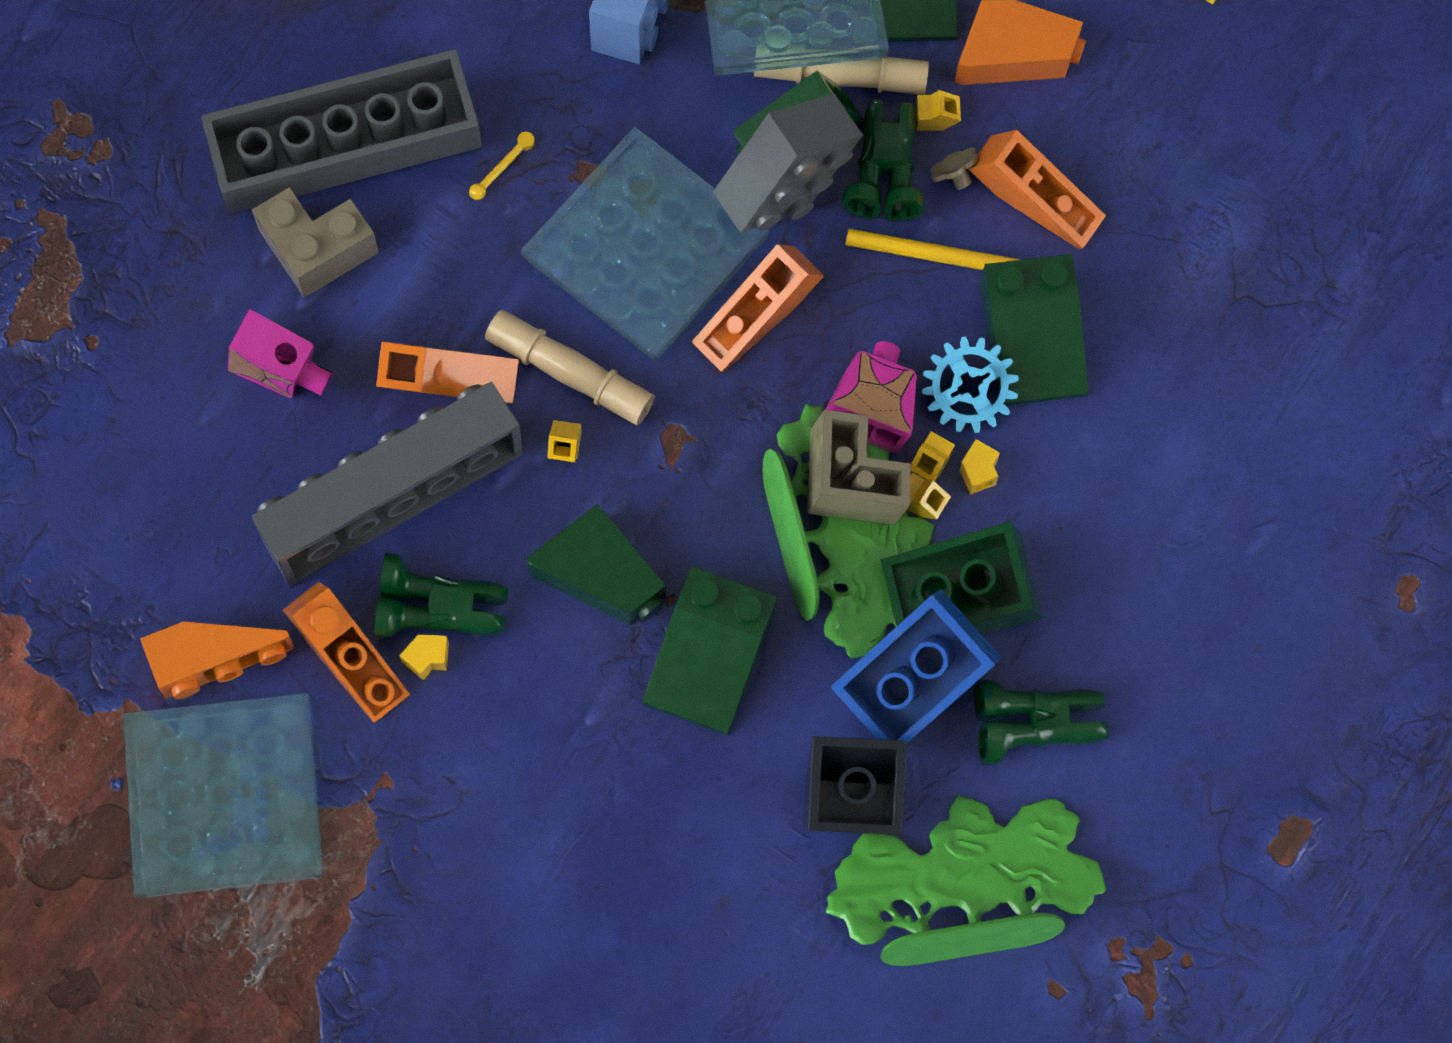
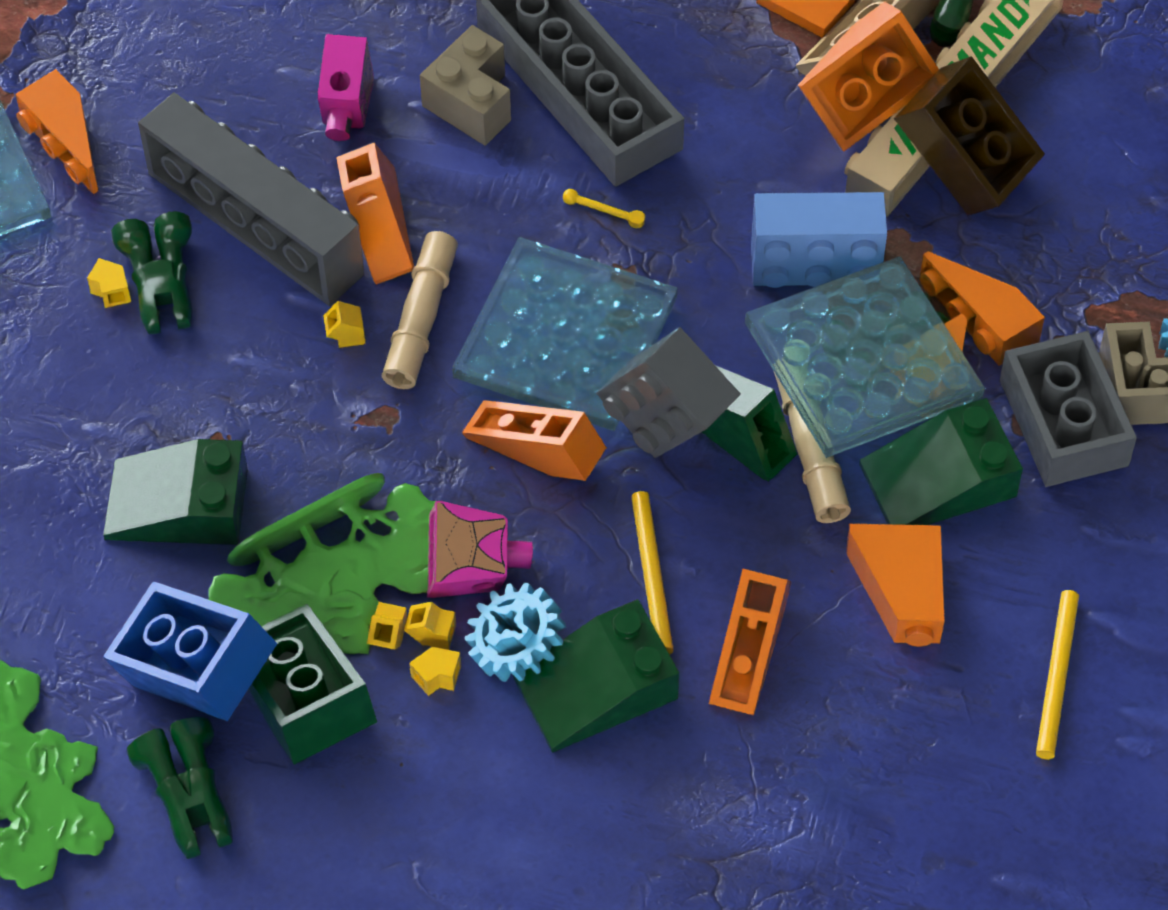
camera: 75 degrees right, 15 degrees down
orange slope [282,582,410,723] -> none
dark green slope [526,504,666,625] -> none
black slope [803,736,907,835] -> none
dark tan brick [807,410,911,525] -> none
dark green piece [842,99,925,222] -> none
yellow piece [915,90,961,131] -> none
dark tan plant [930,147,979,190] -> none

